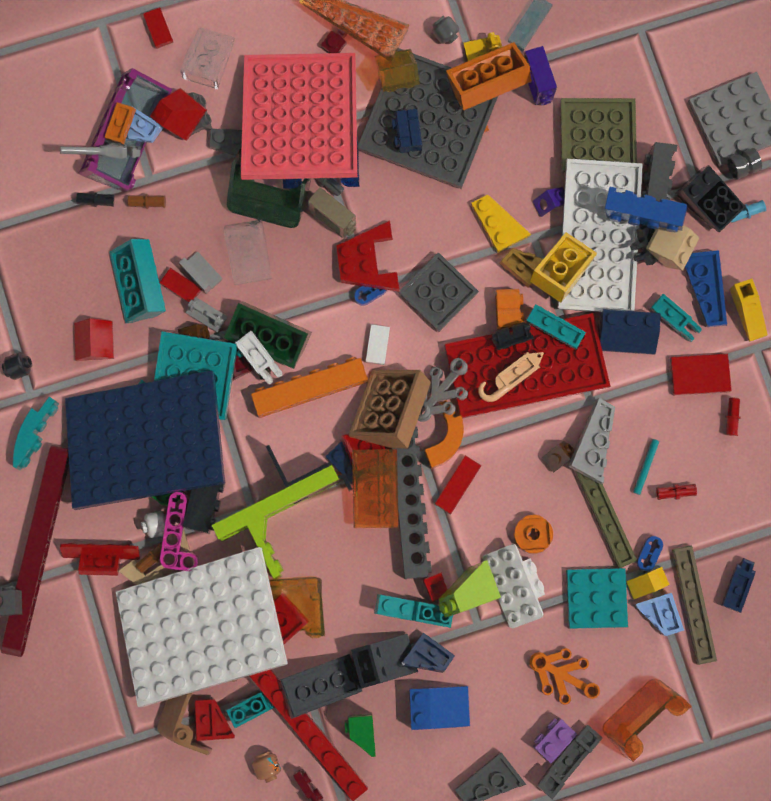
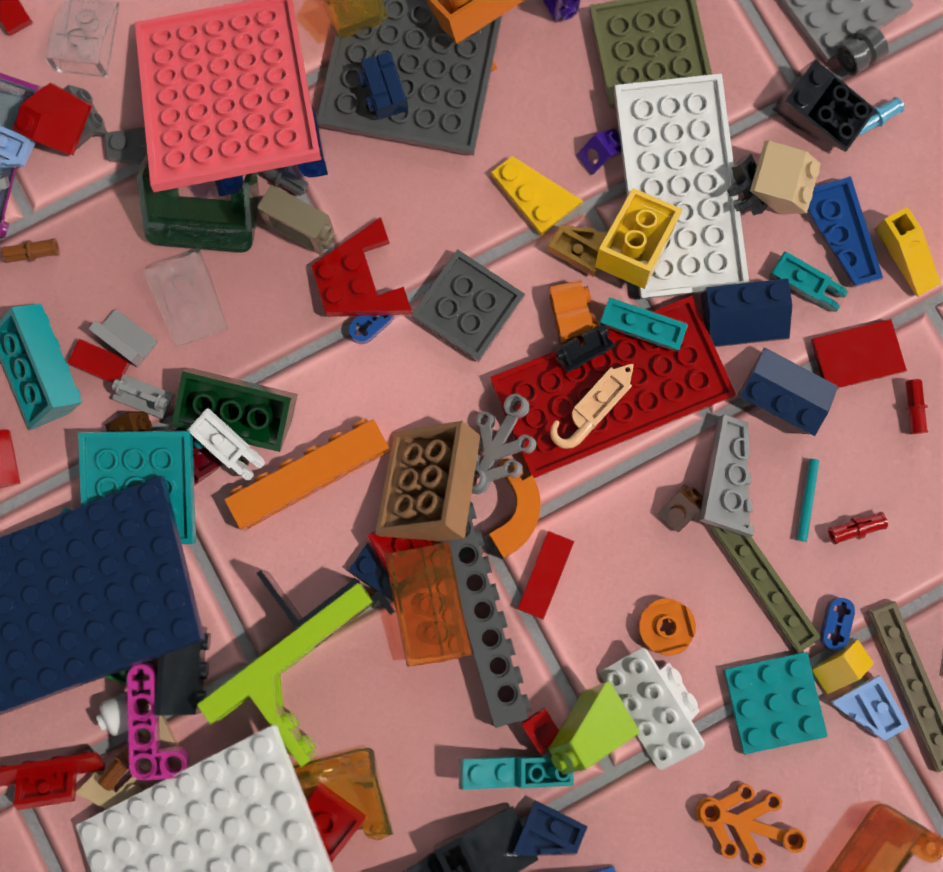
camera: 10 degrees left, 0 degrees up
white tile [366,324,390,365] -> none
blue wedge [605,186,687,232] -> none
dark grey wedge [641,142,678,225] -> none
none -> dark blue slope [737,347,838,436]

